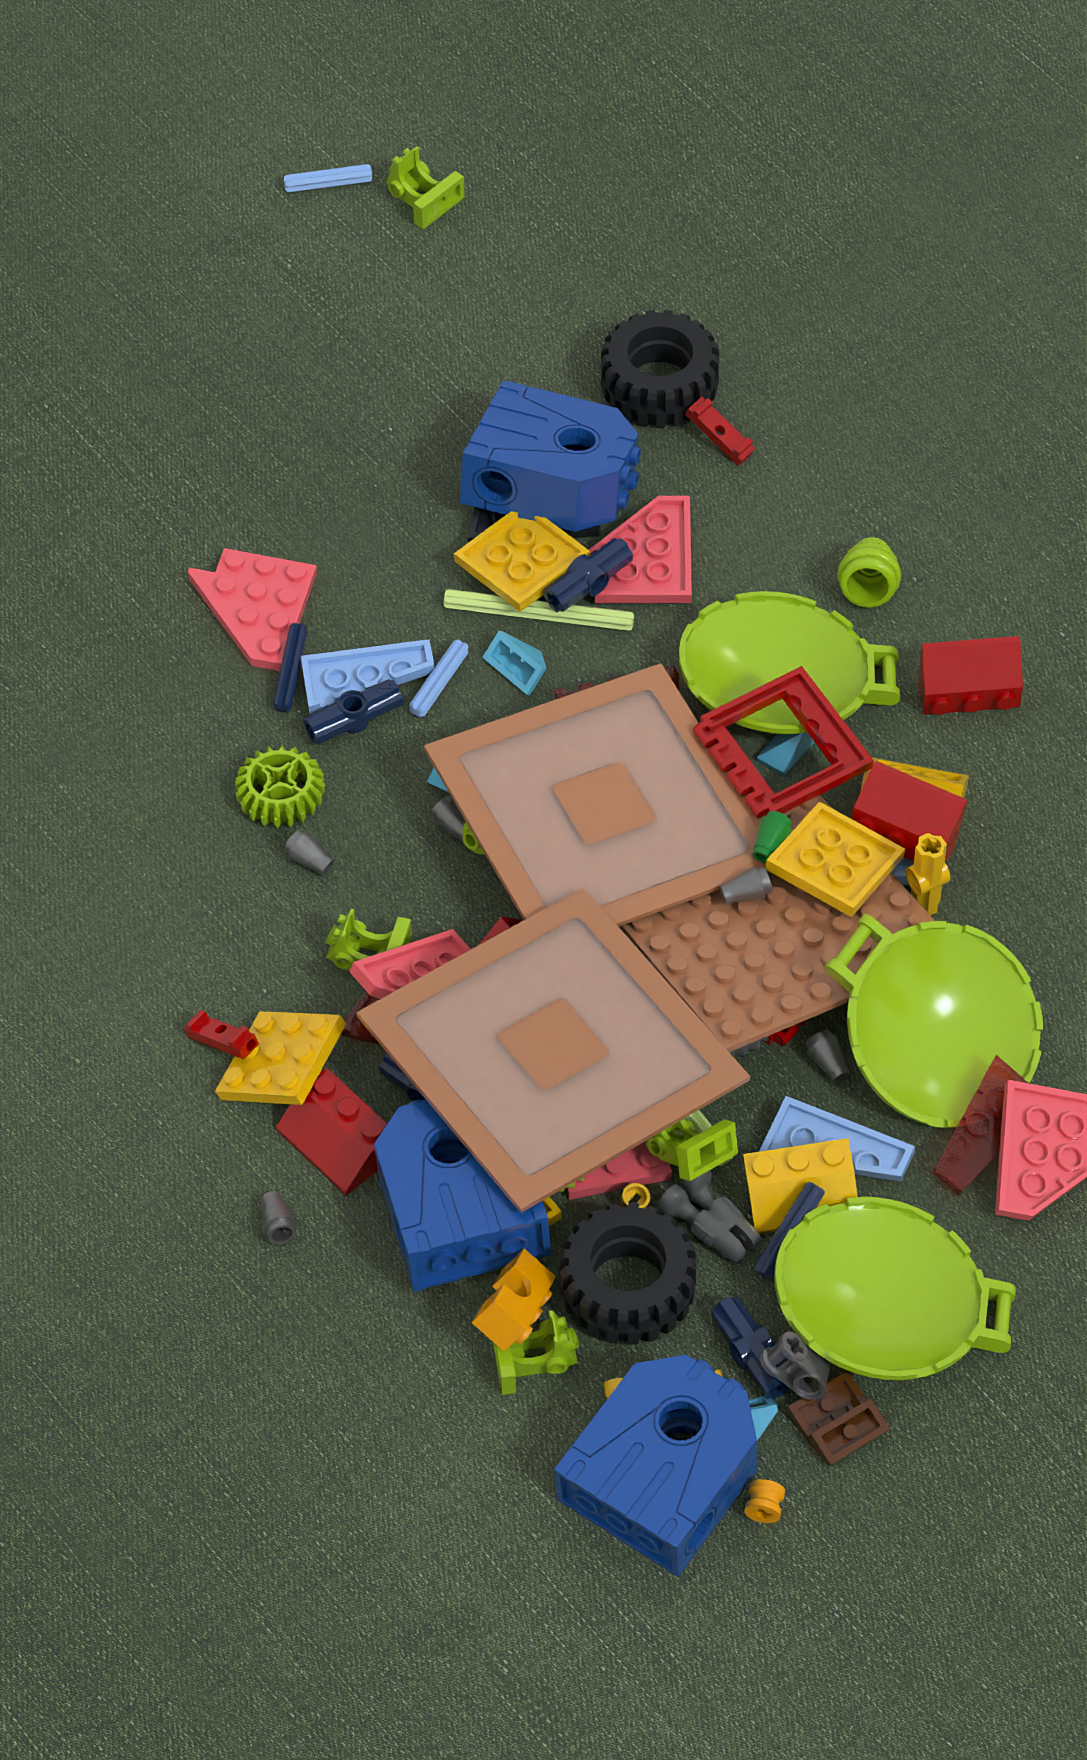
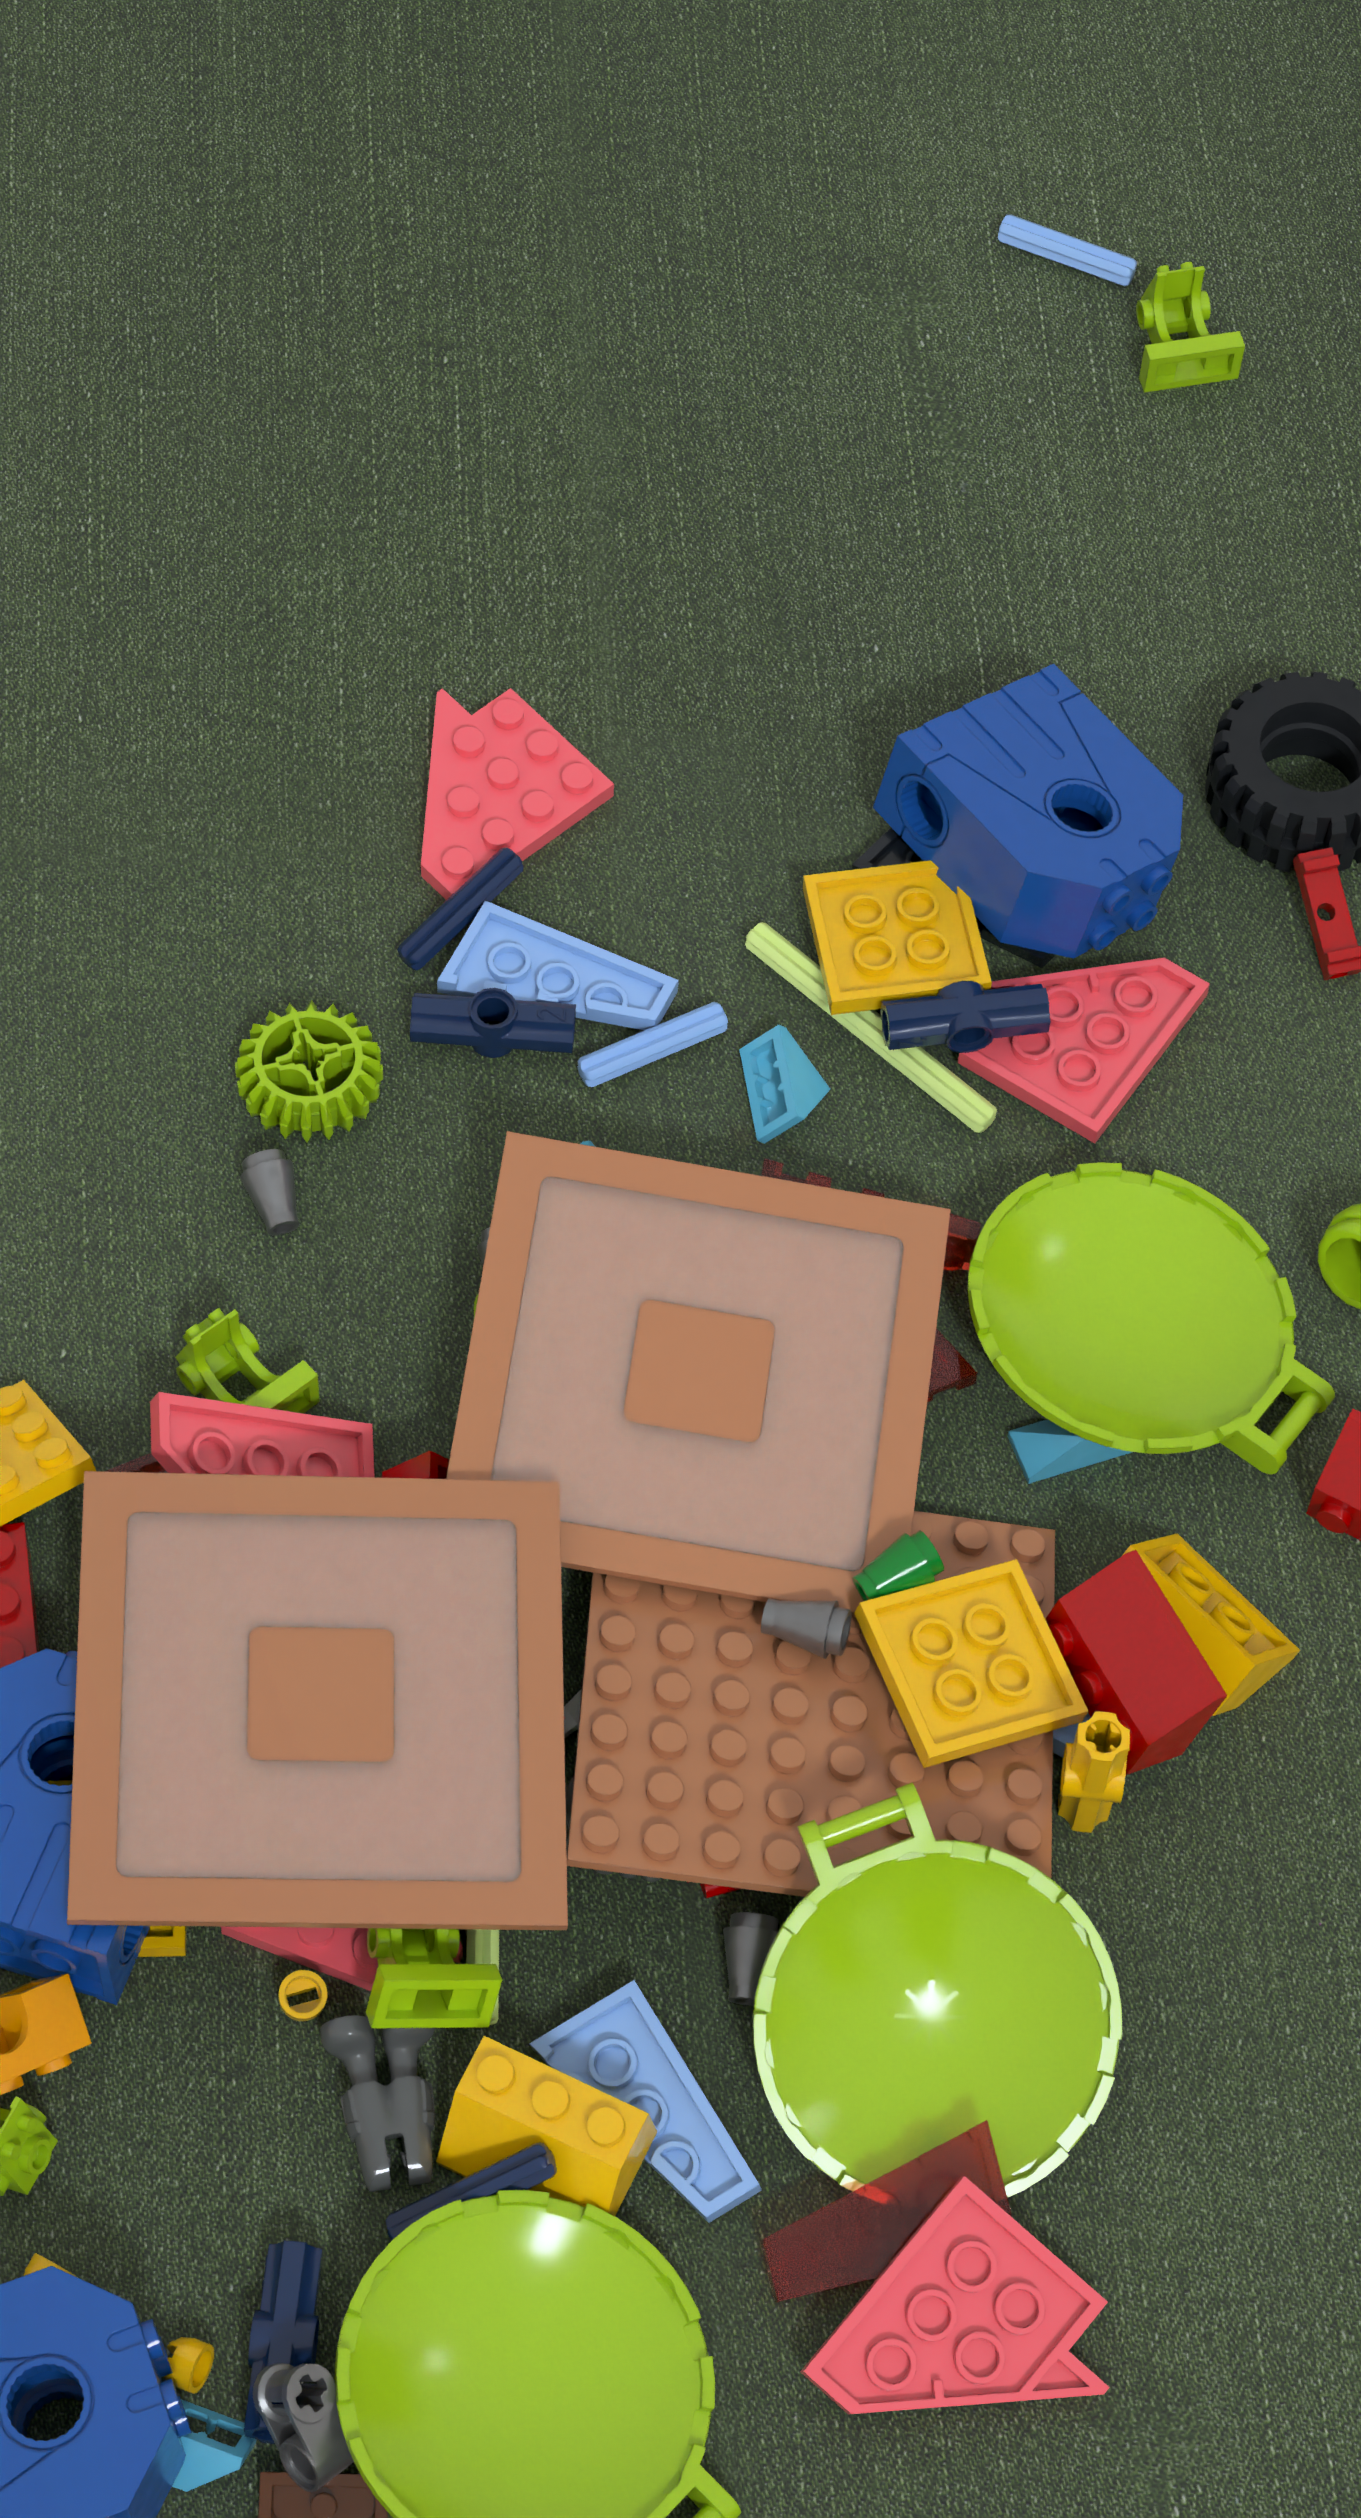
camera: 30 degrees right, 5 degrees up
black tyre [560,1203,697,1345] -> none
red hinge [692,666,874,819] -> none

